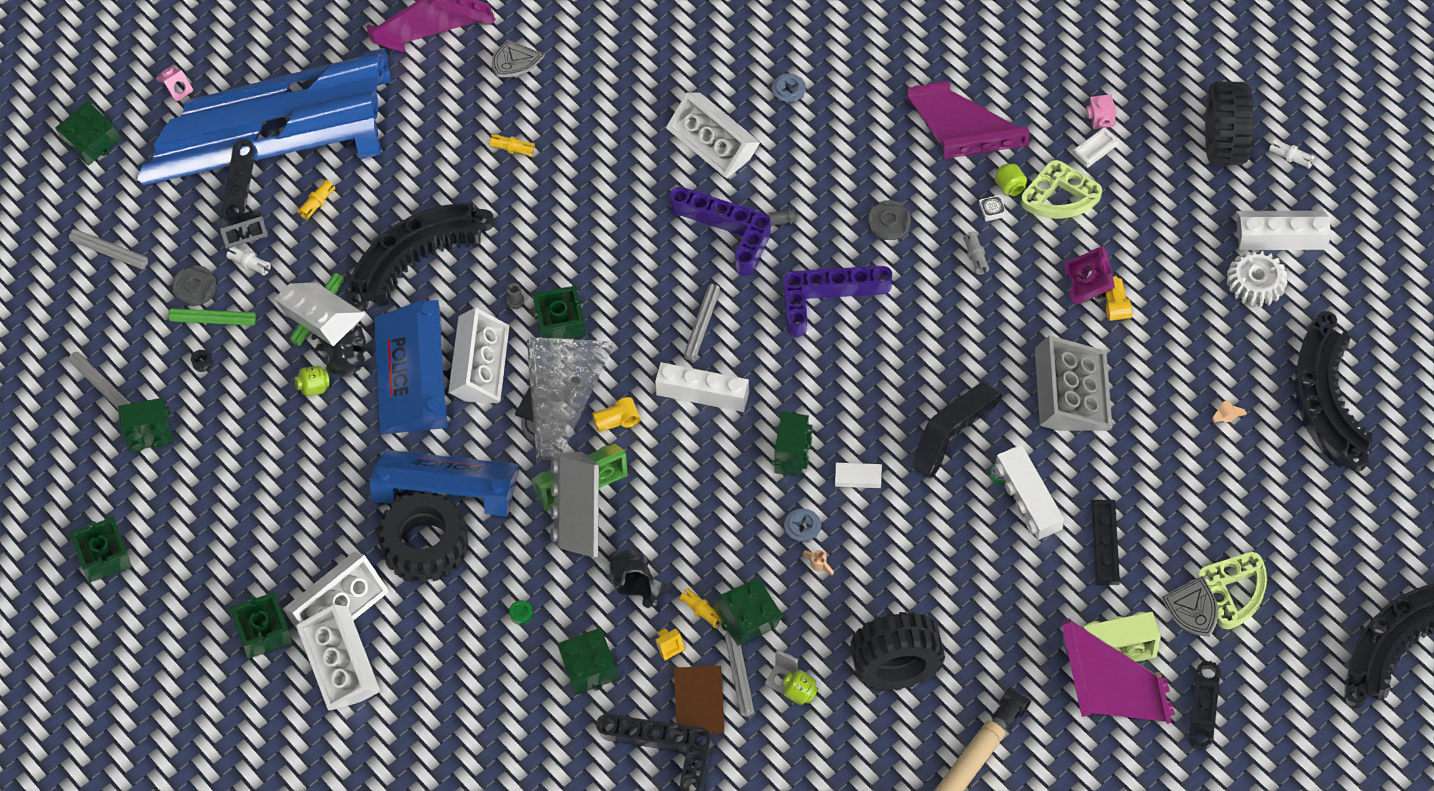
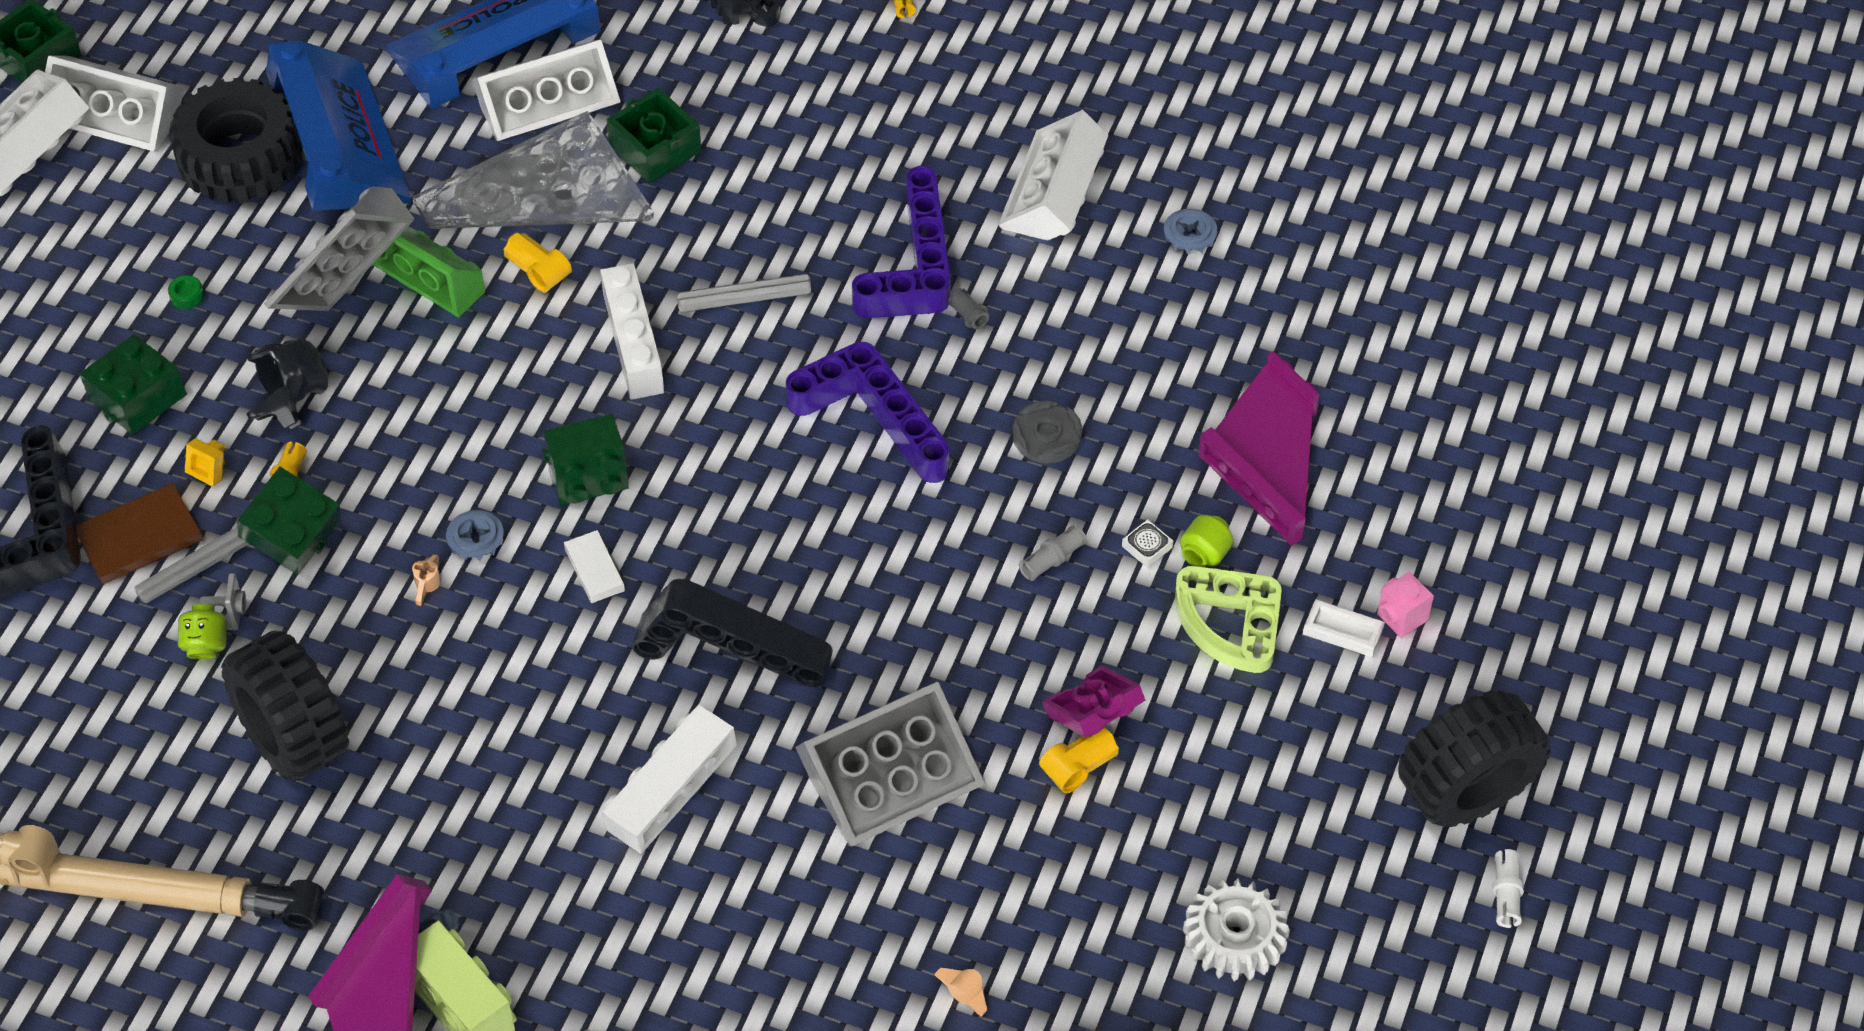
camera: 60 degrees right, 5 degrees down
dark grey pin [507,283,524,309] -> none
black tile [1092,500,1120,585] -> none
white slope [1236,211,1331,250] -> none

